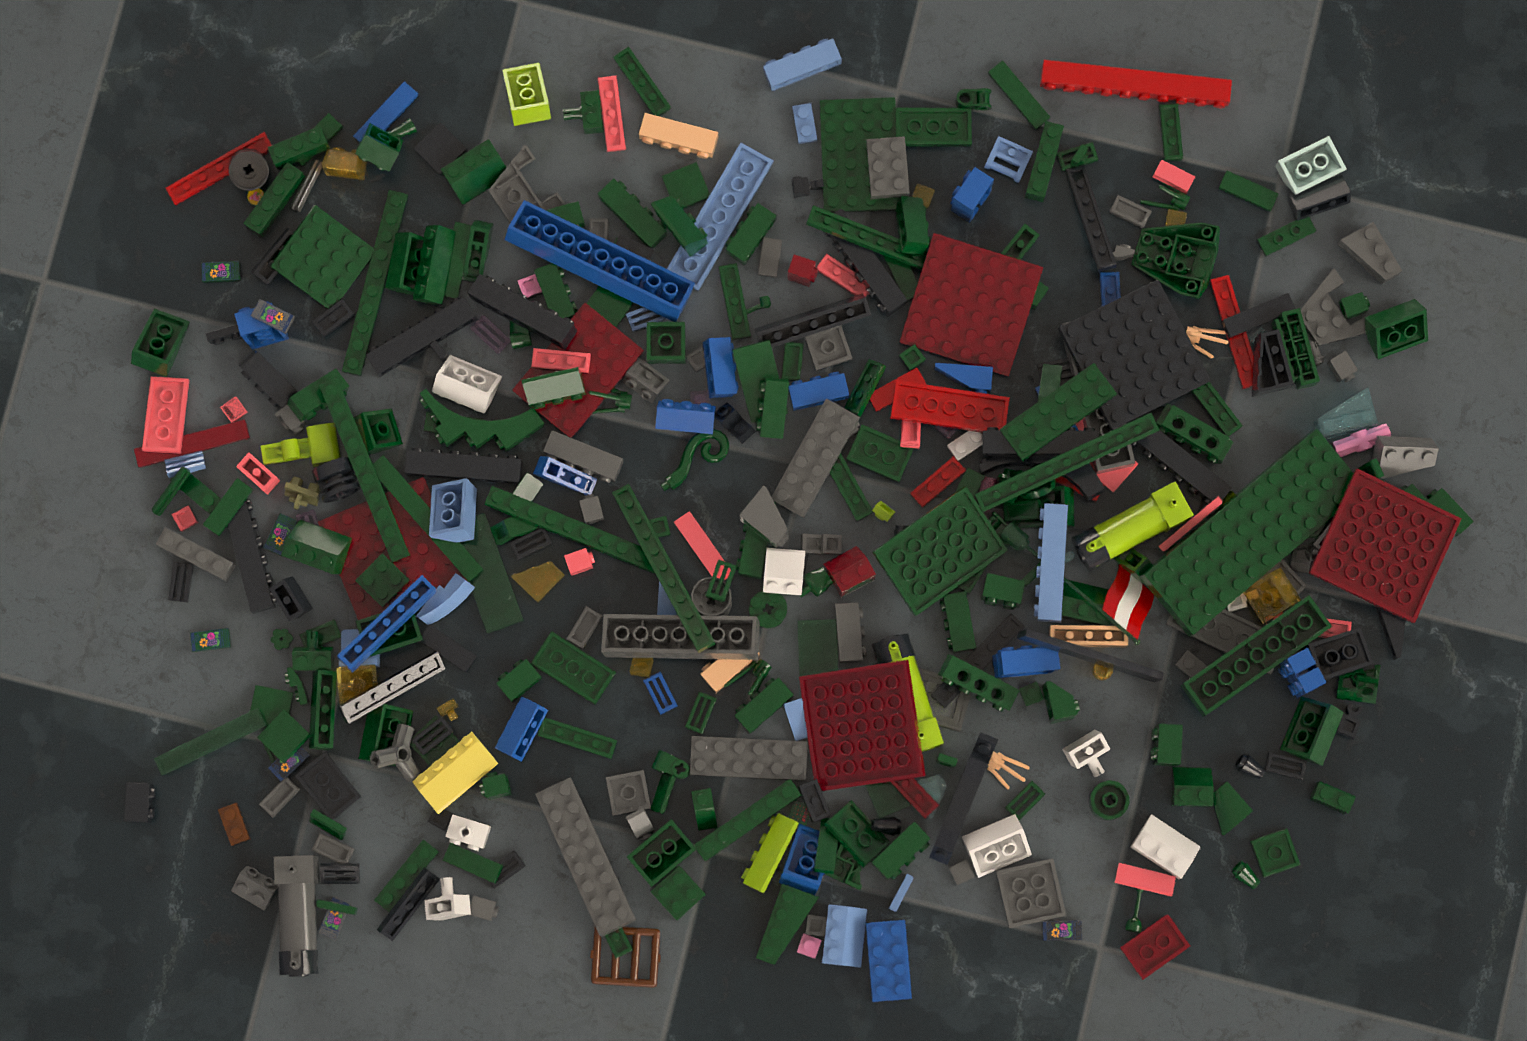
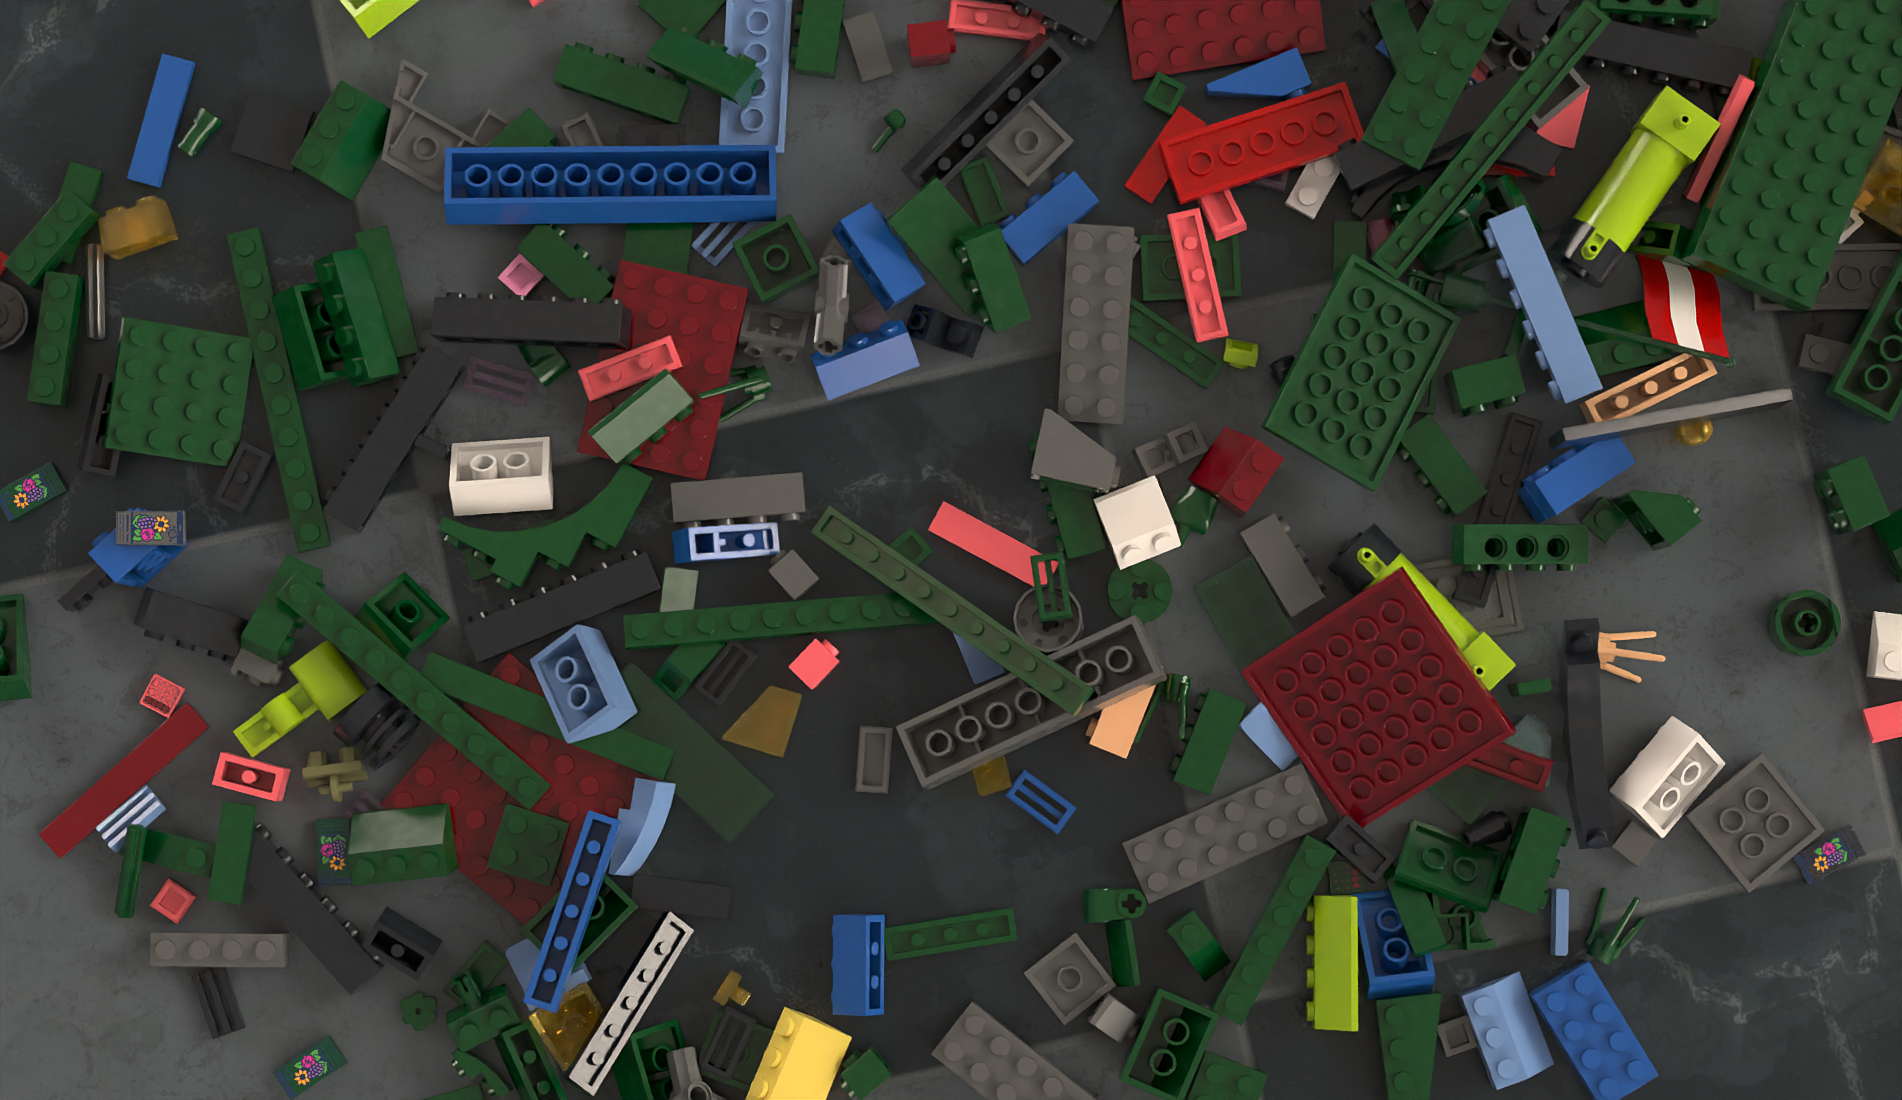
camera: 30 degrees left, 5 degrees up
coral tile [142,377,189,454] -> none
tile [247,188,265,207] -> none
dark green brick [355,123,403,171] -> none
dark green slope [462,220,494,282] -> none
dark green brick [496,659,542,703] -> none
dark green tile [531,631,616,705] -> none
dark green plant [660,429,730,491] -> none
dark green tile [685,691,717,735] -> none
dark green tile [718,263,751,341] -> none
bright pink plate [797,933,822,959] -> none
dark green tile [844,359,886,417] -> none
red tile [910,456,966,508] -> none
dark green tile [1005,781,1045,820] -> none
white brick [1062,730,1110,777] -> none
none -> dark grey piece [814,255,849,356]
none -> coral tile [1167,208,1229,343]
none -> dark green plant [1585,887,1646,965]

